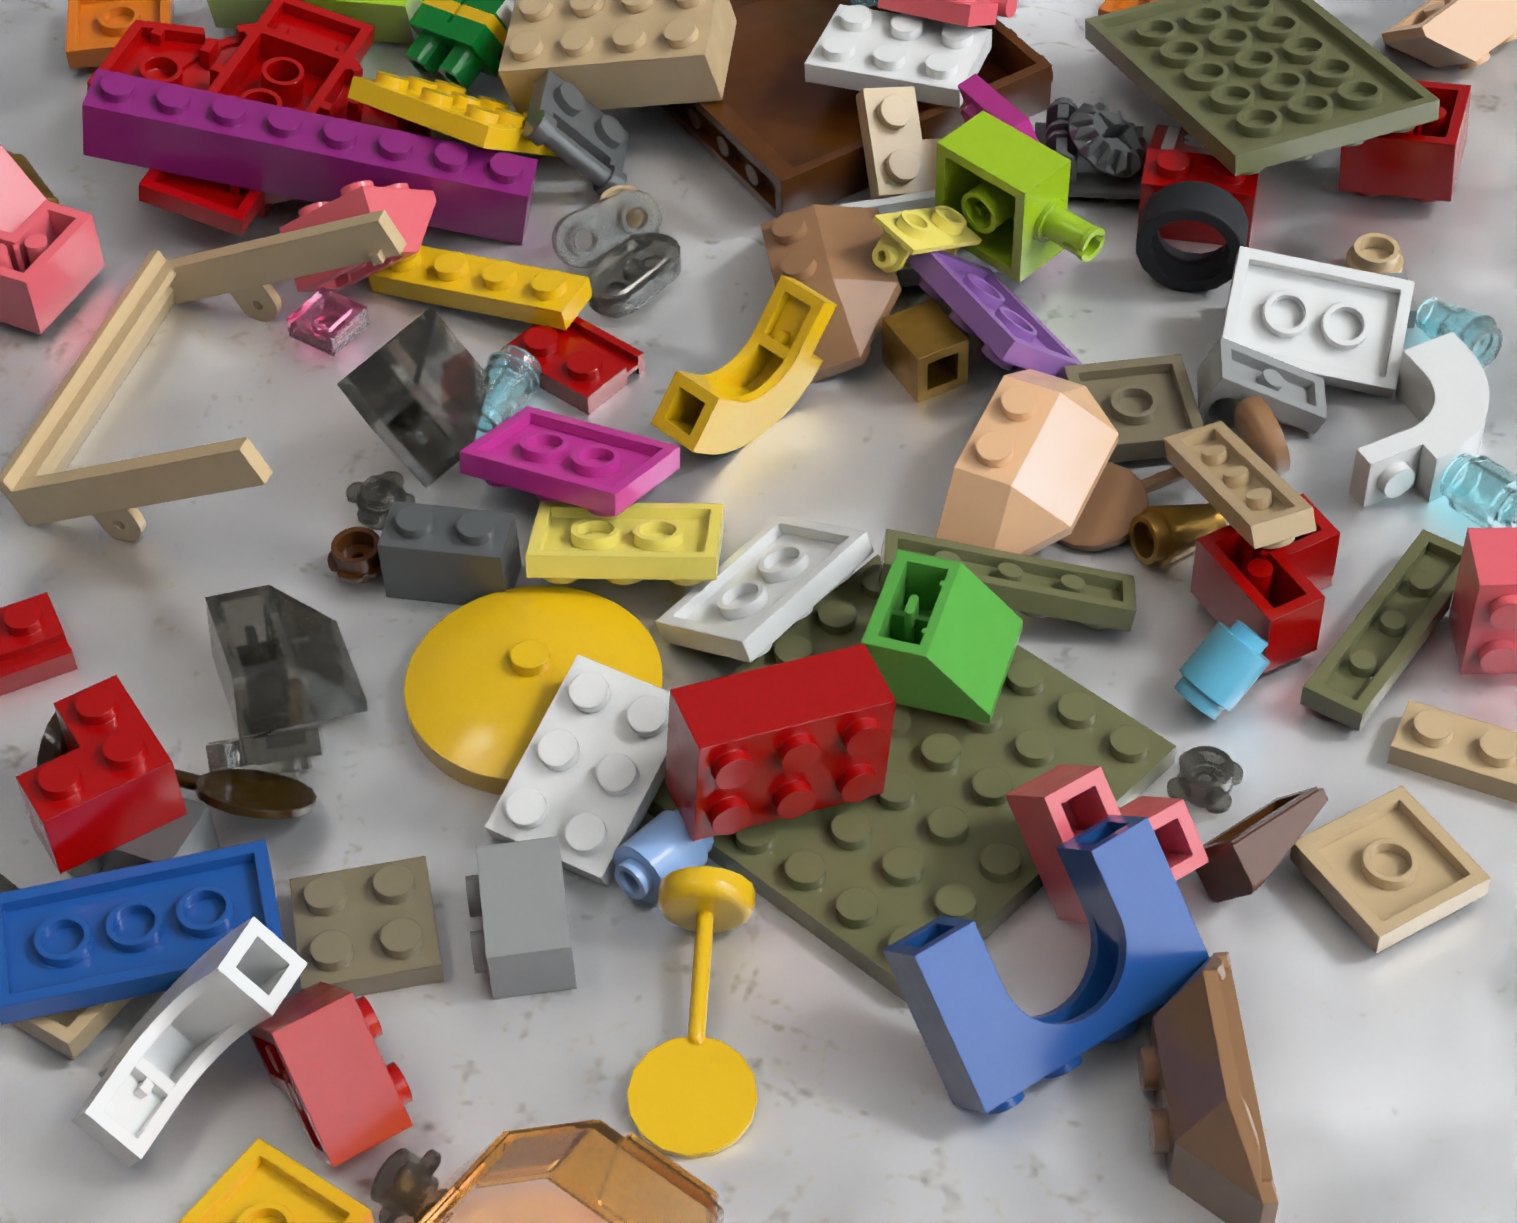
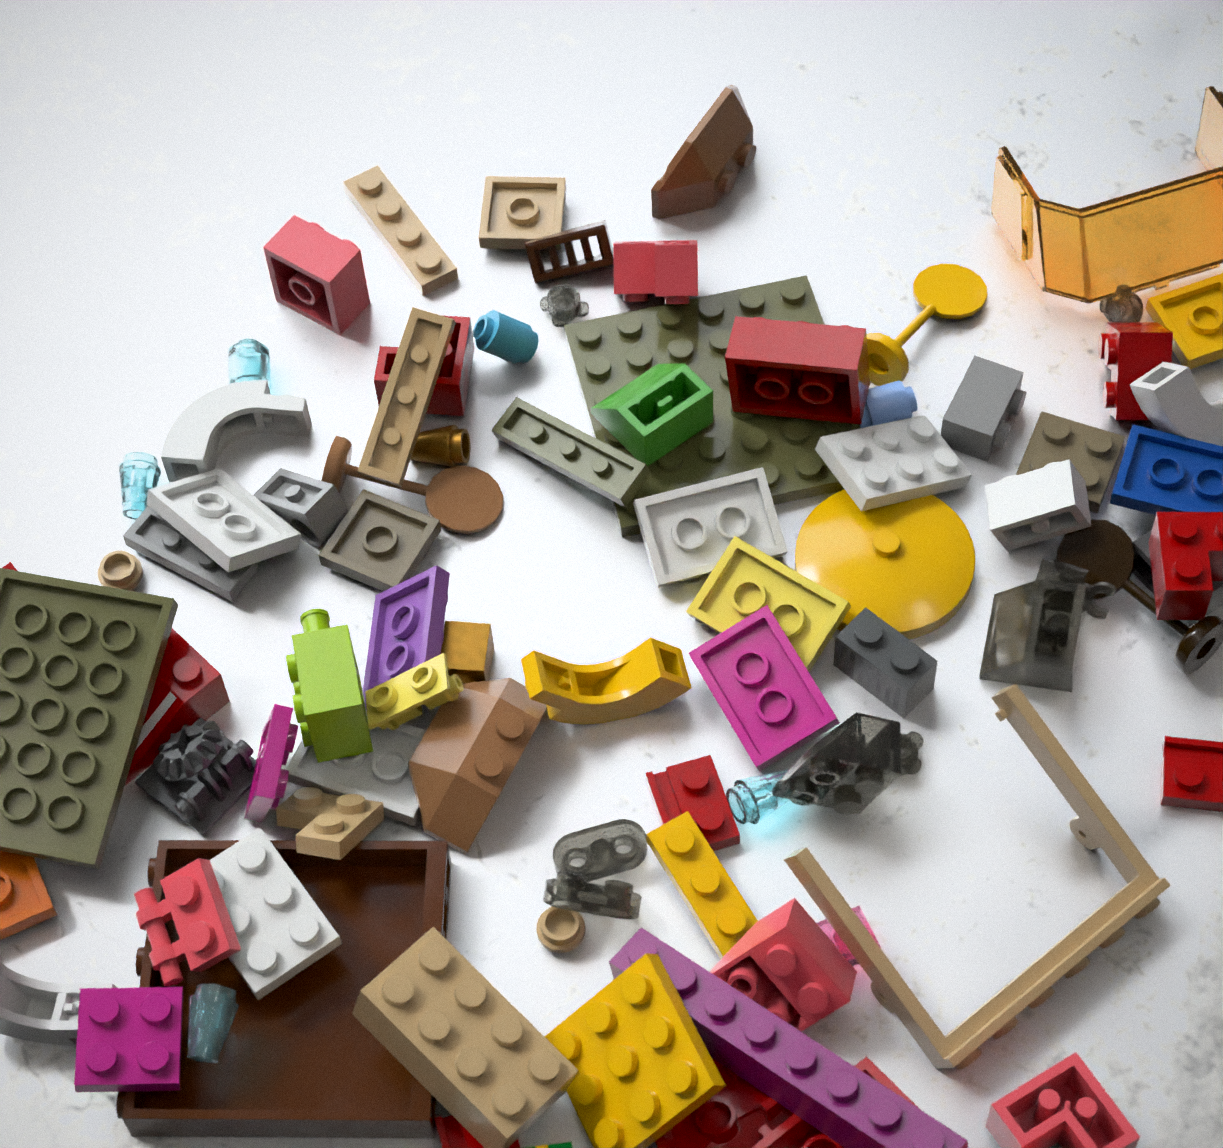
camera: 145 degrees left, 10 degrees up
reddish brown plate [327,527,382,584] -> none
dark grey plate [523,69,629,196] -> none
arch [882,815,1210,1115] -> none
light nougat wedge [935,369,1119,556] -> none
black tyre [1136,181,1249,293] -> none
olive plate [1300,529,1463,731] -> none
none -> white brick [985,460,1091,551]

